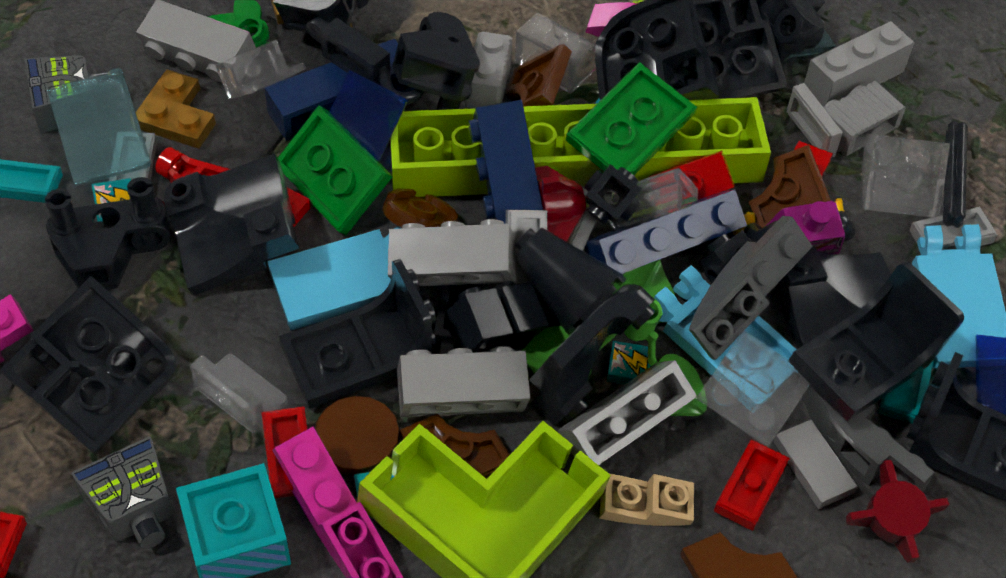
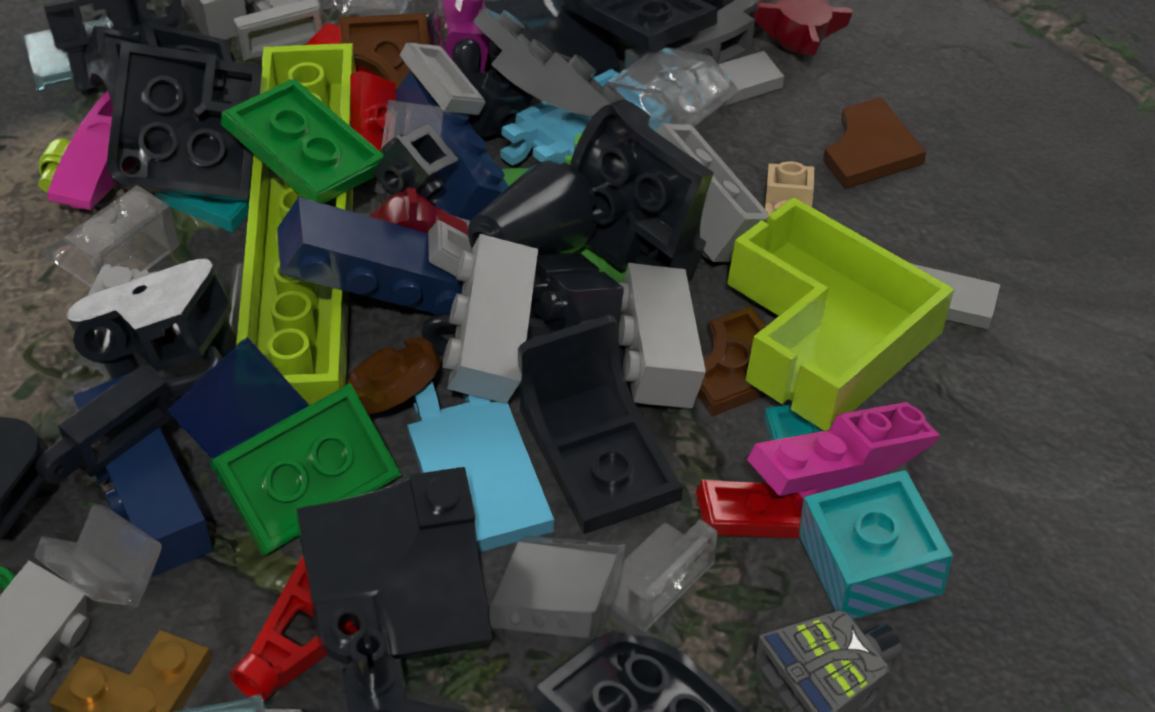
camera: 85 degrees left, 5 degrees down
reddish brown tile [315,396,399,476] -> none
reddish brown tile [505,44,572,106] -> none
red plate [714,439,790,531] -> none
none -> light grey tile [399,42,486,115]
none -> dark grey slope [489,536,626,654]

